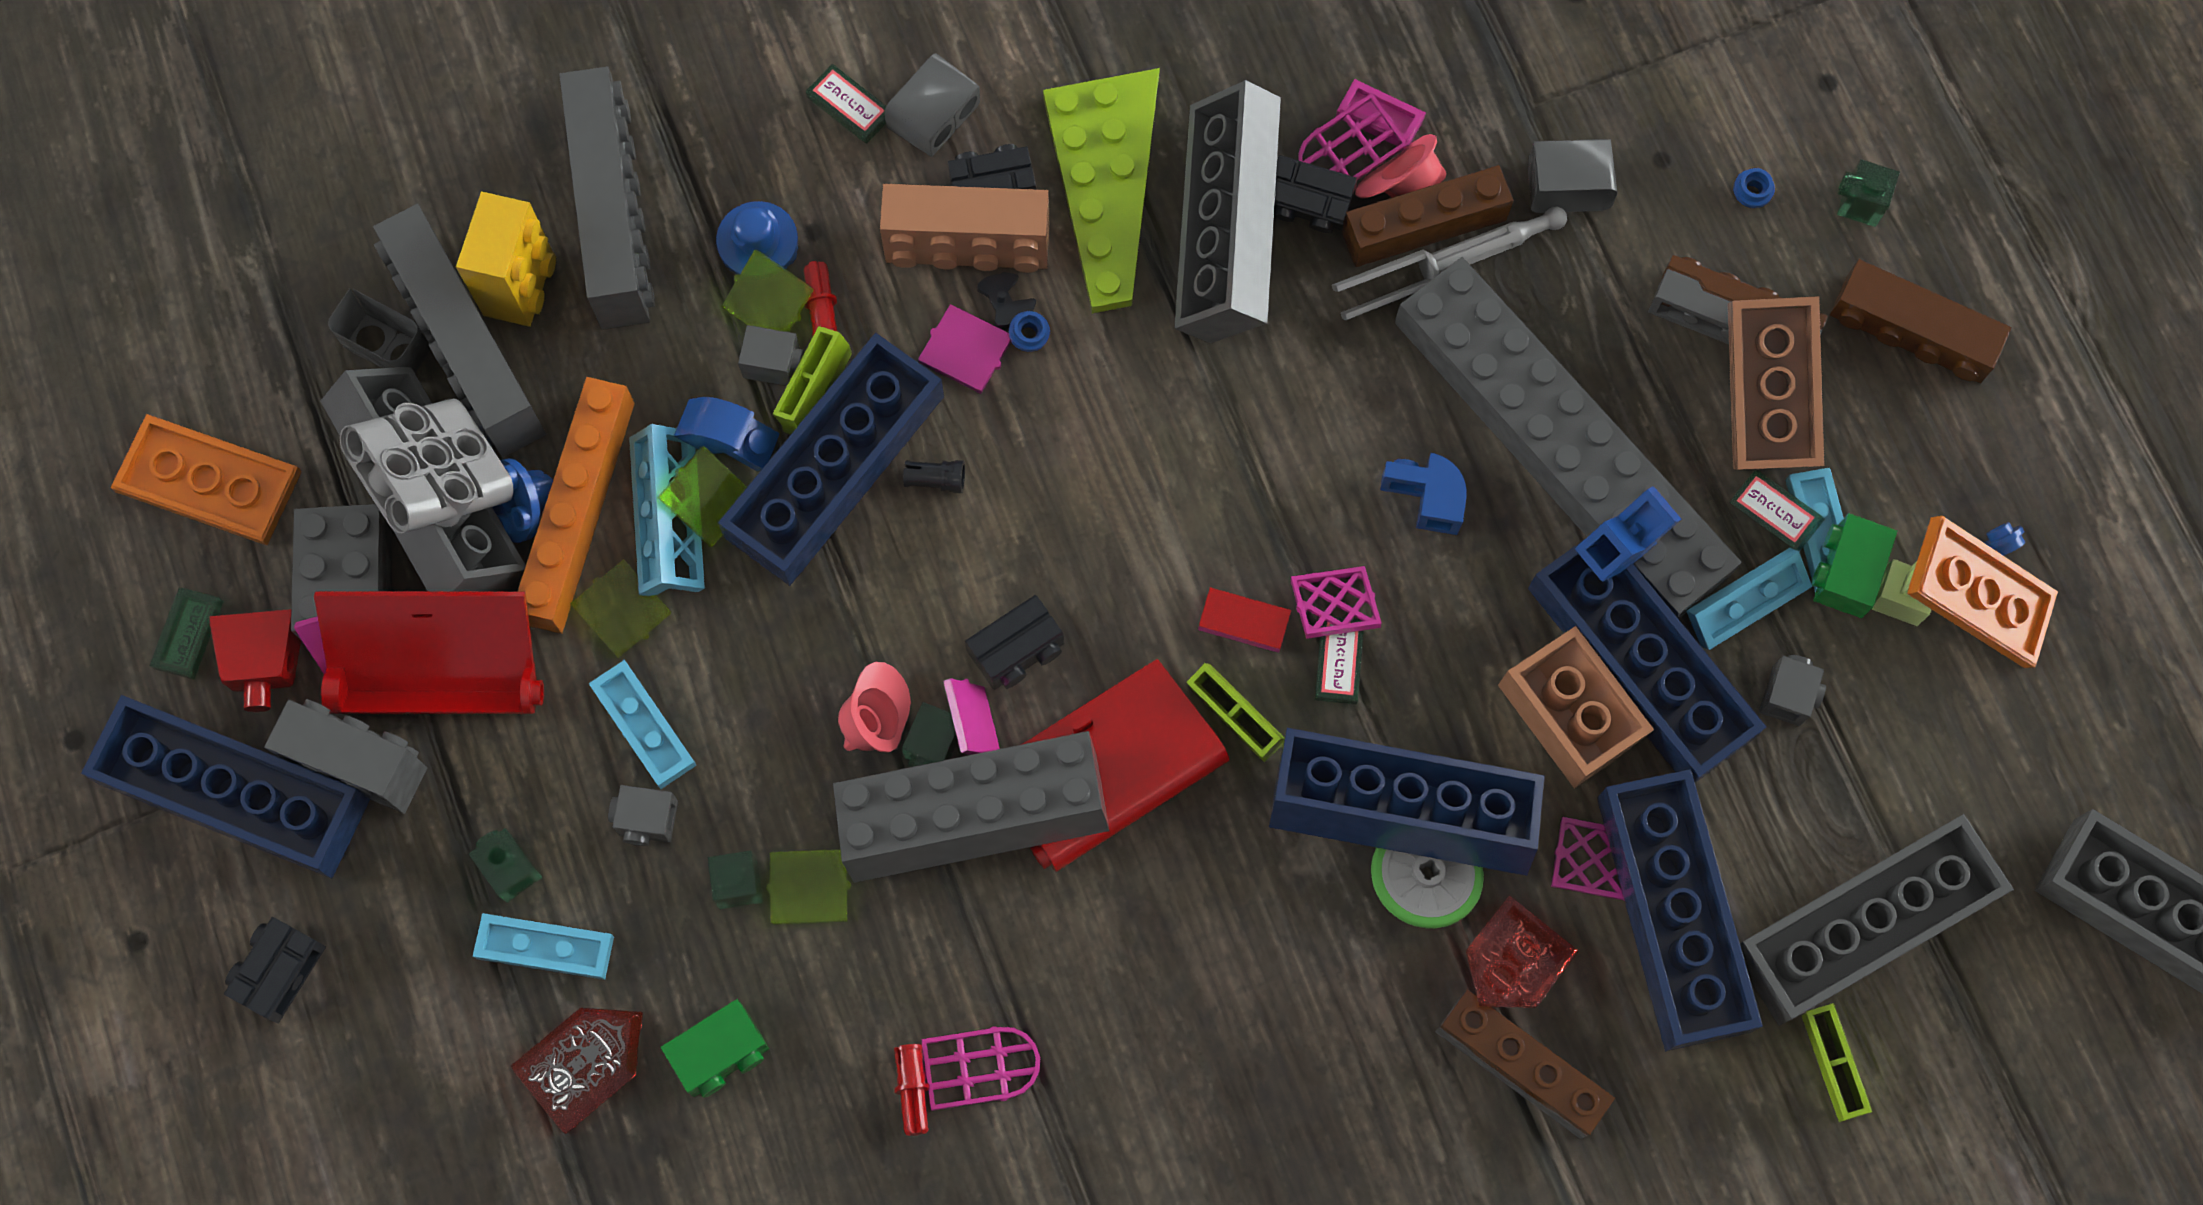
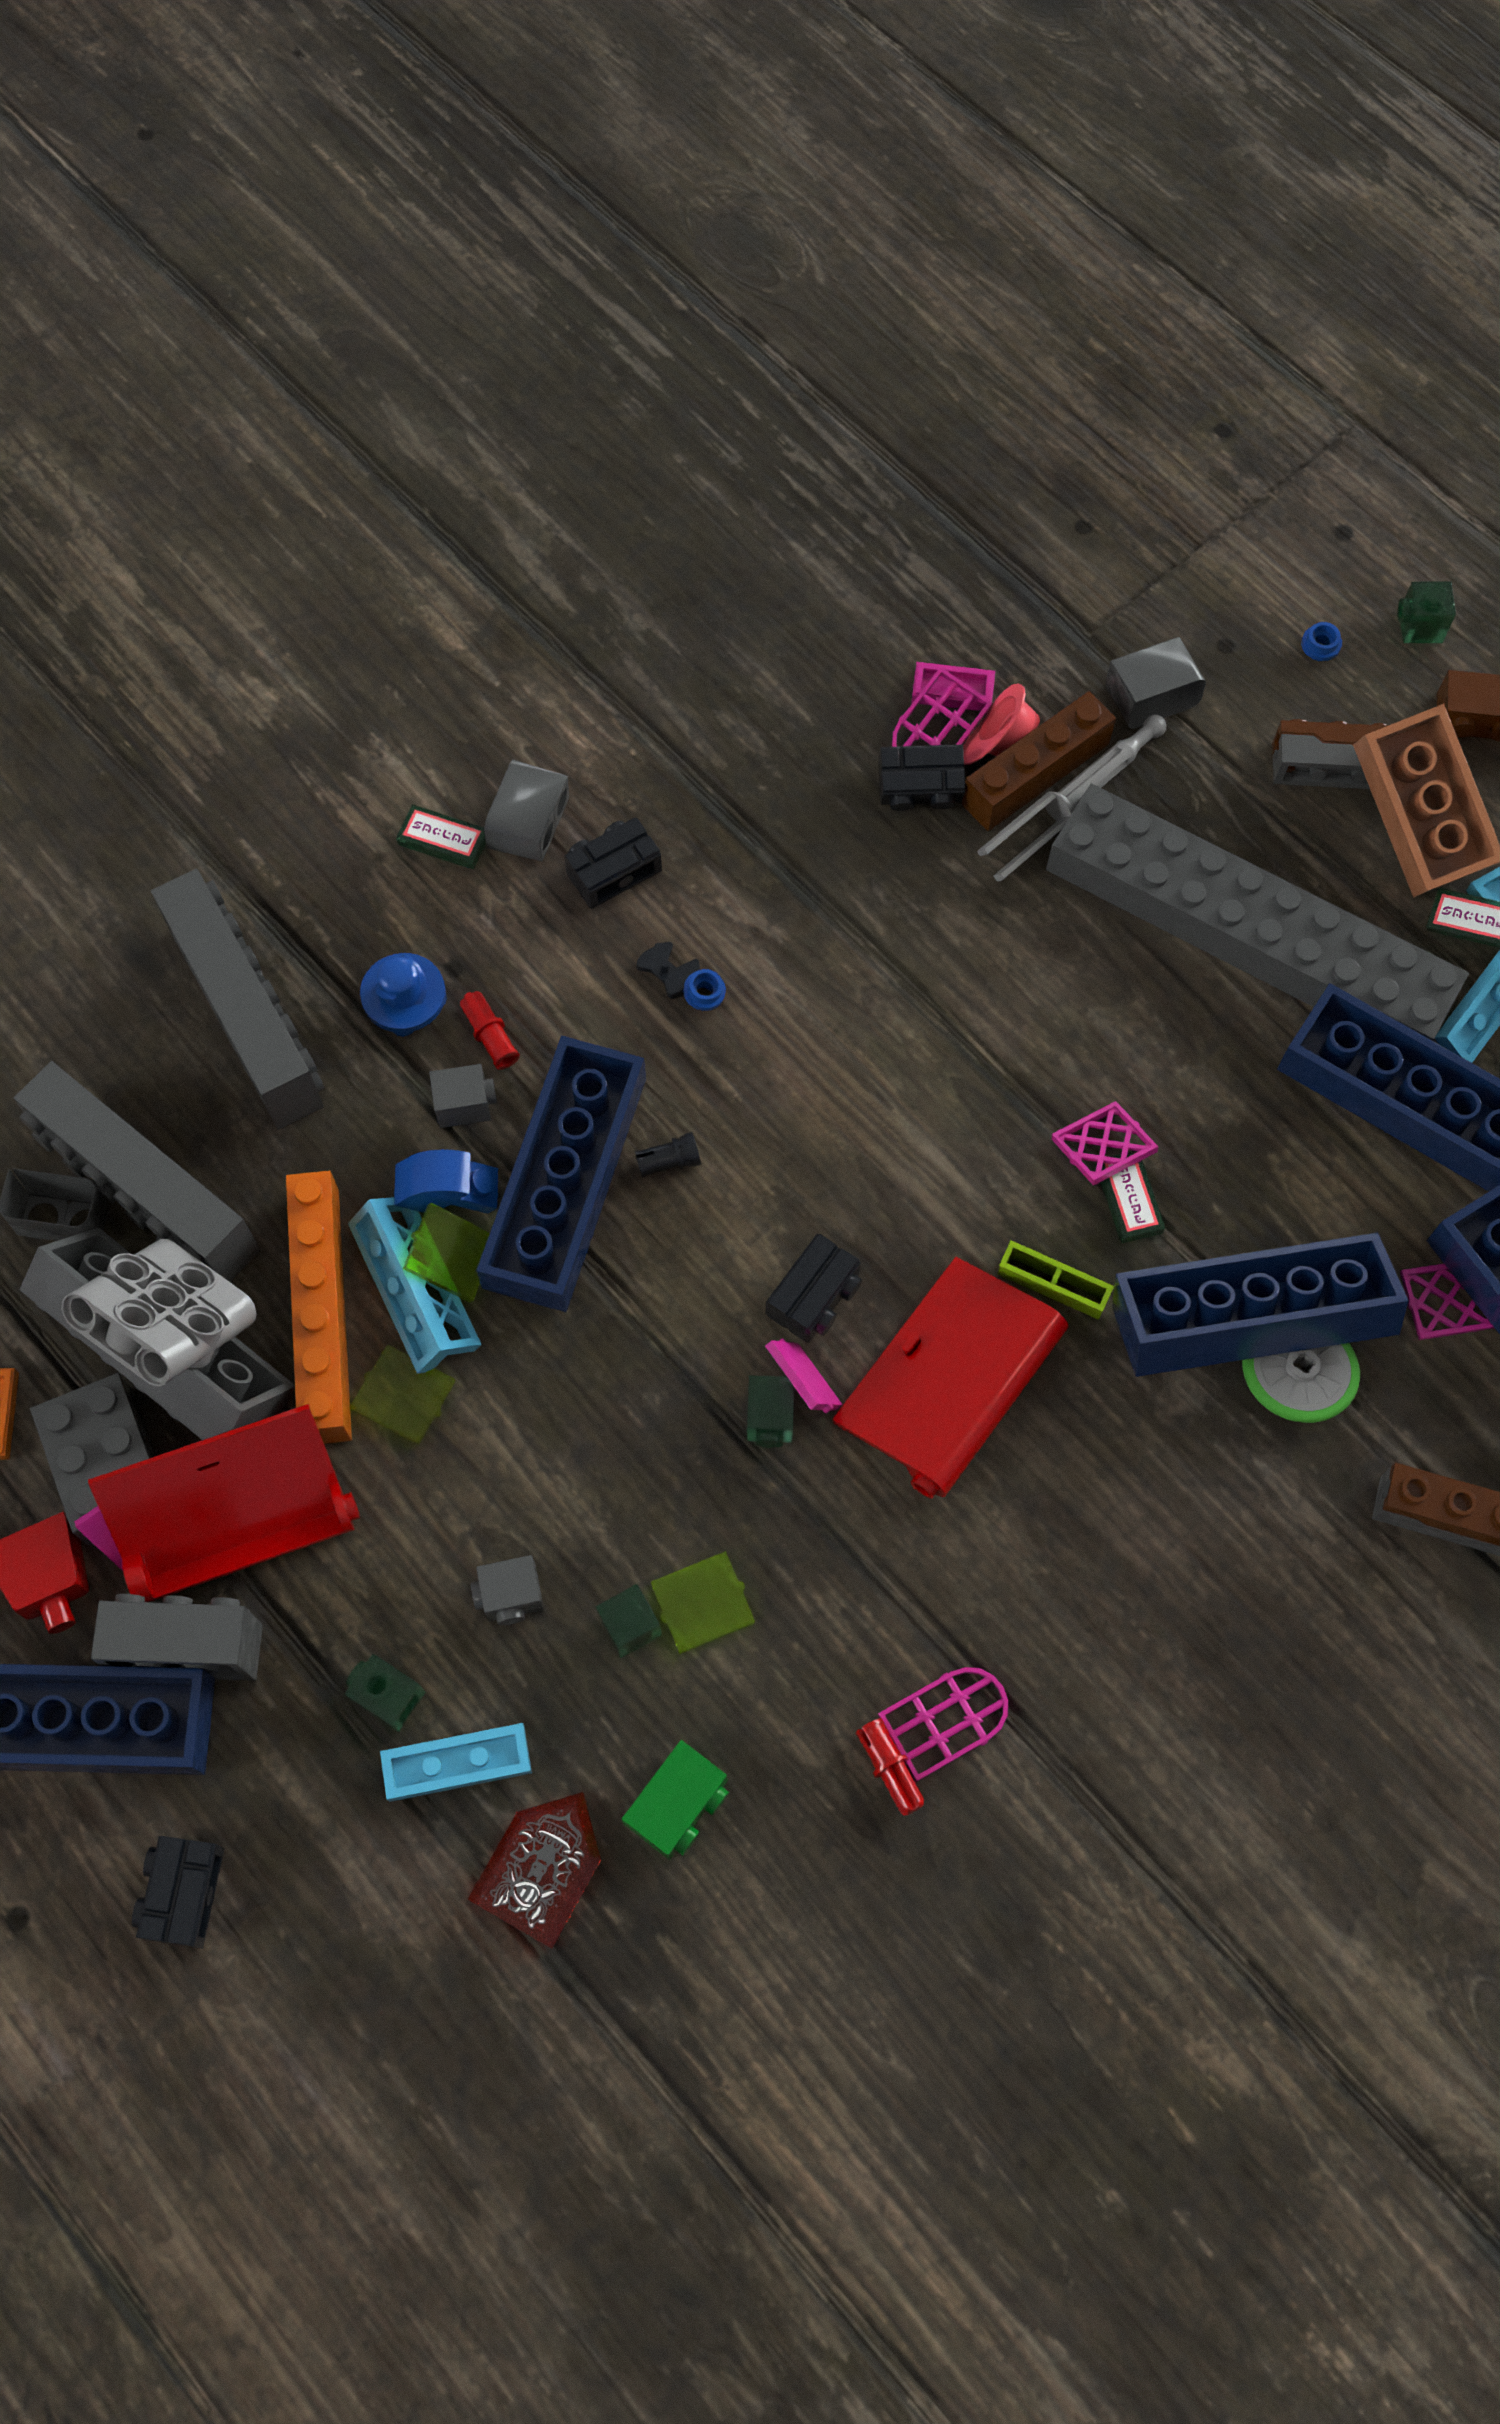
camera: 20 degrees left, 5 degrees down
yellow brick [456,191,556,327] -> none
blue plate [492,458,553,543] -> none
medium azure plate [589,660,697,789] -> none
clear neon green piece [722,250,814,332] -> none
lime piece [772,326,852,435] -> none
dark grey brick [833,731,1110,883] -> none
coral piece [838,662,911,753] -> none
nougat brick [880,184,1050,273] -> none
dark pink piece [918,304,1011,394] -> none
lime wing [1043,68,1160,314] -> none
dark grey brick [1174,80,1281,343] -> none
red tile [1198,587,1291,653] -> none
blue brick [1380,453,1467,535] -> none
clear red tile [1466,895,1579,1008] -> none
nougat slope [1498,626,1654,789] -> none
blue brick [1575,486,1682,582] -> none

